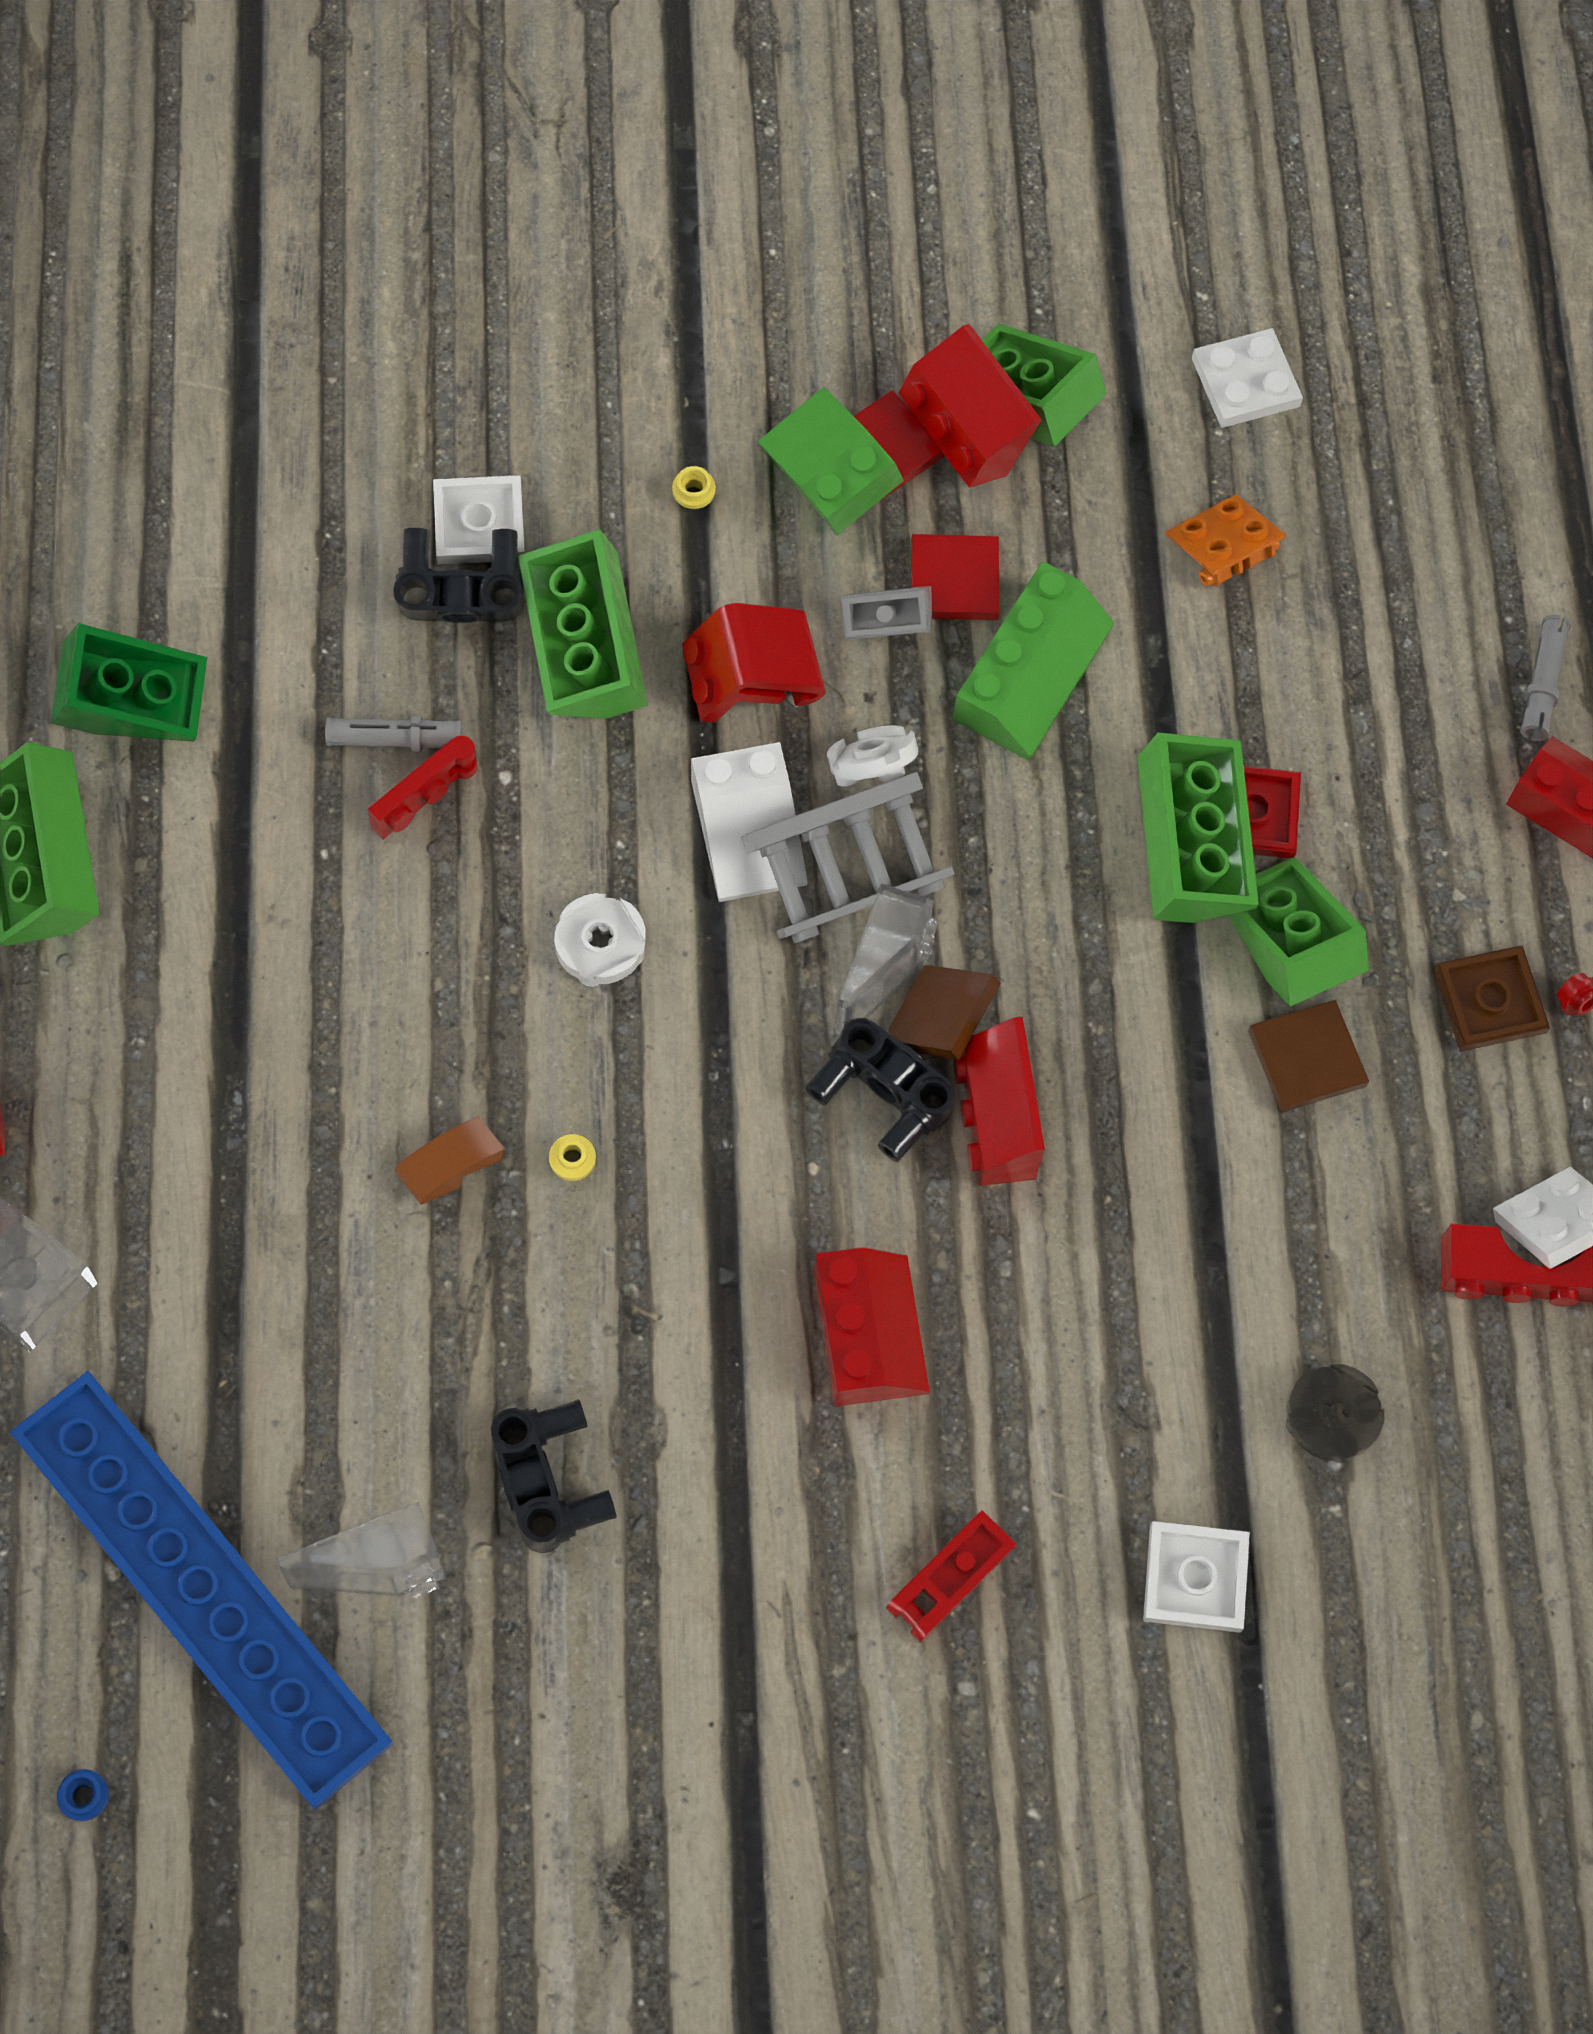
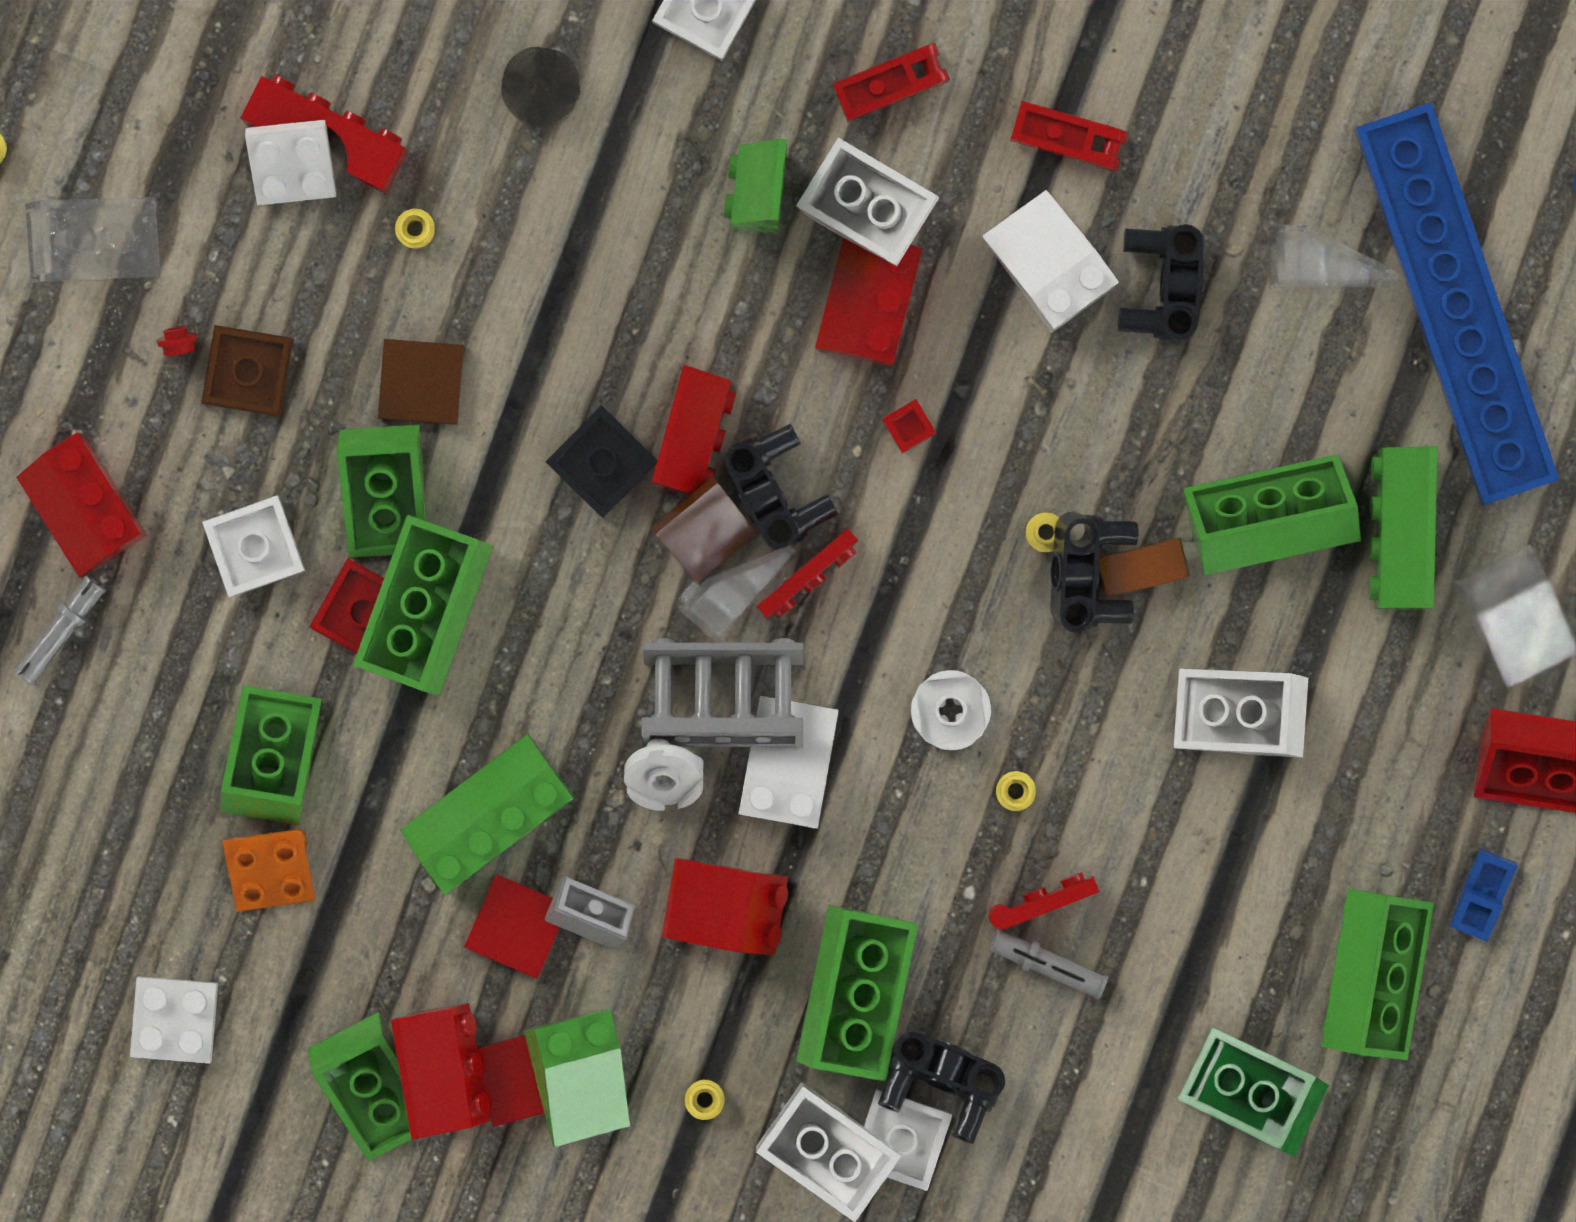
camera: 150 degrees left, 20 degrees up
none -> white plate [202,495,305,598]
none -> bright green slope [220,685,322,826]
none -> light yellow plate [395,209,435,249]
none -> black plate [546,405,657,518]
none -> bright green slope [724,139,787,234]
none -> red plate [756,529,858,620]
none -> white slope [756,1082,902,1222]
none -> white slope [796,138,939,266]
none -> red plate [882,399,936,454]
none -> white slope [982,190,1119,333]
none -> light yellow plate [996,771,1036,811]
none -> red plate [1010,101,1128,172]
none -> black piece [1050,511,1139,633]
none -> white slope [1174,669,1308,757]
none -> bright green slope [1183,454,1361,575]
none -> bright green slope [1368,446,1438,610]

